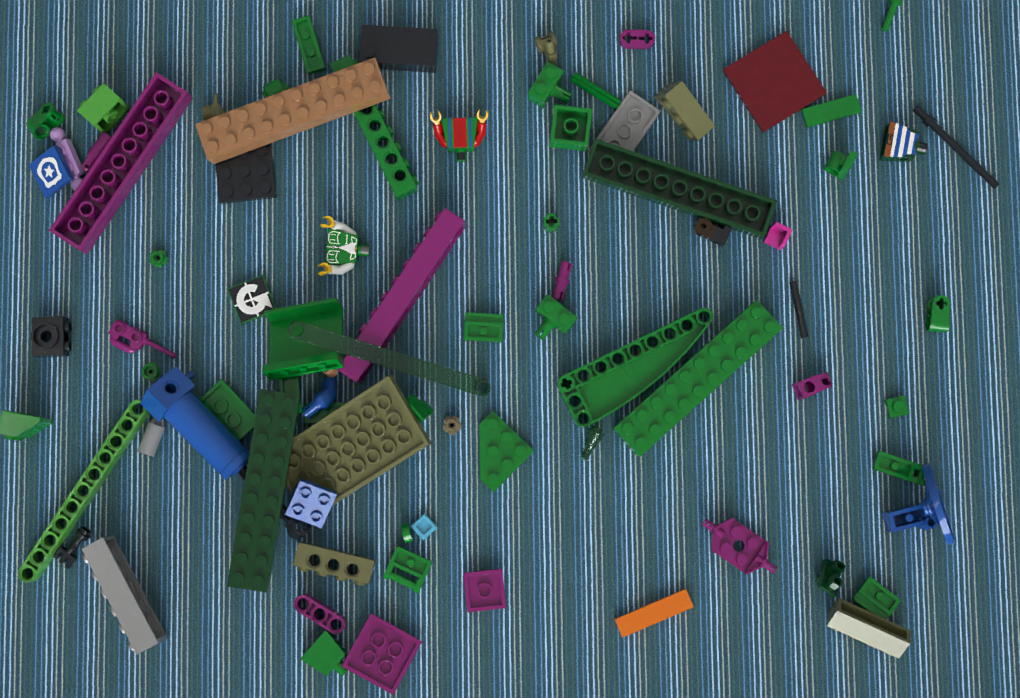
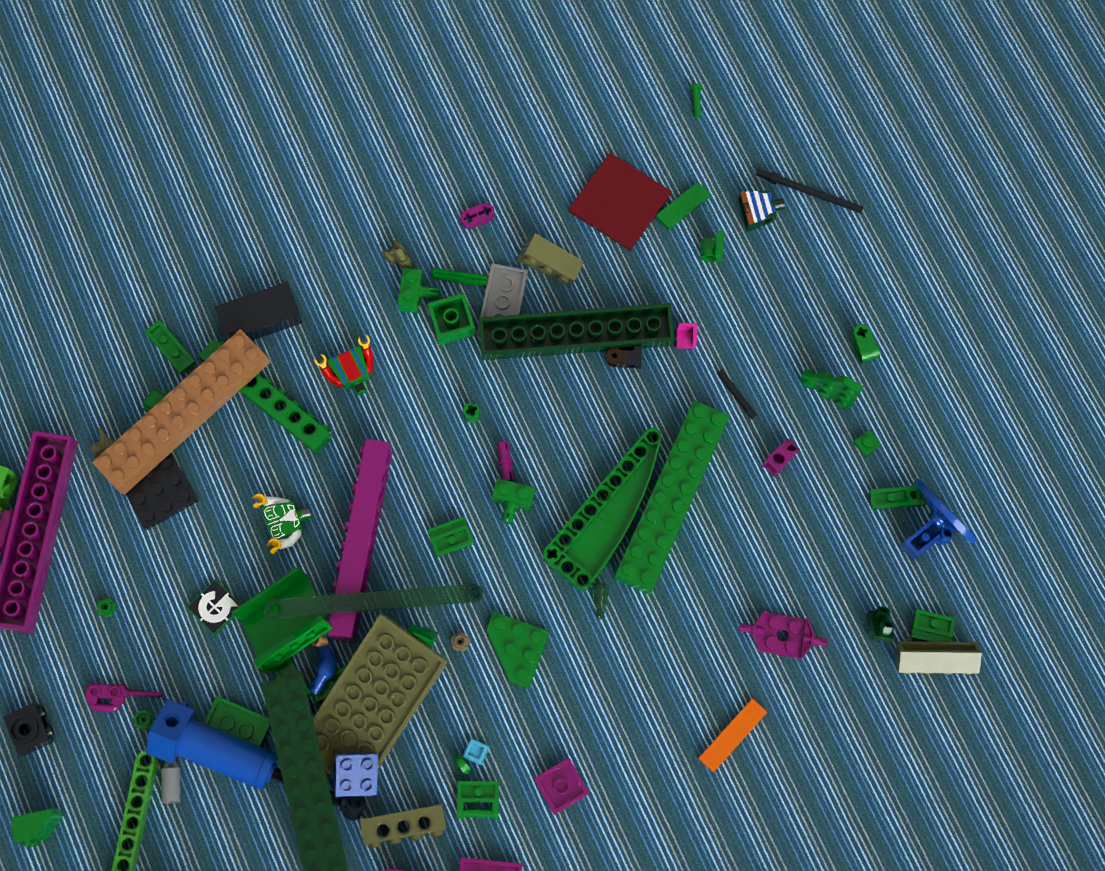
camera: 25 degrees left, 10 degrees down
none -> green plate [799,369,864,409]

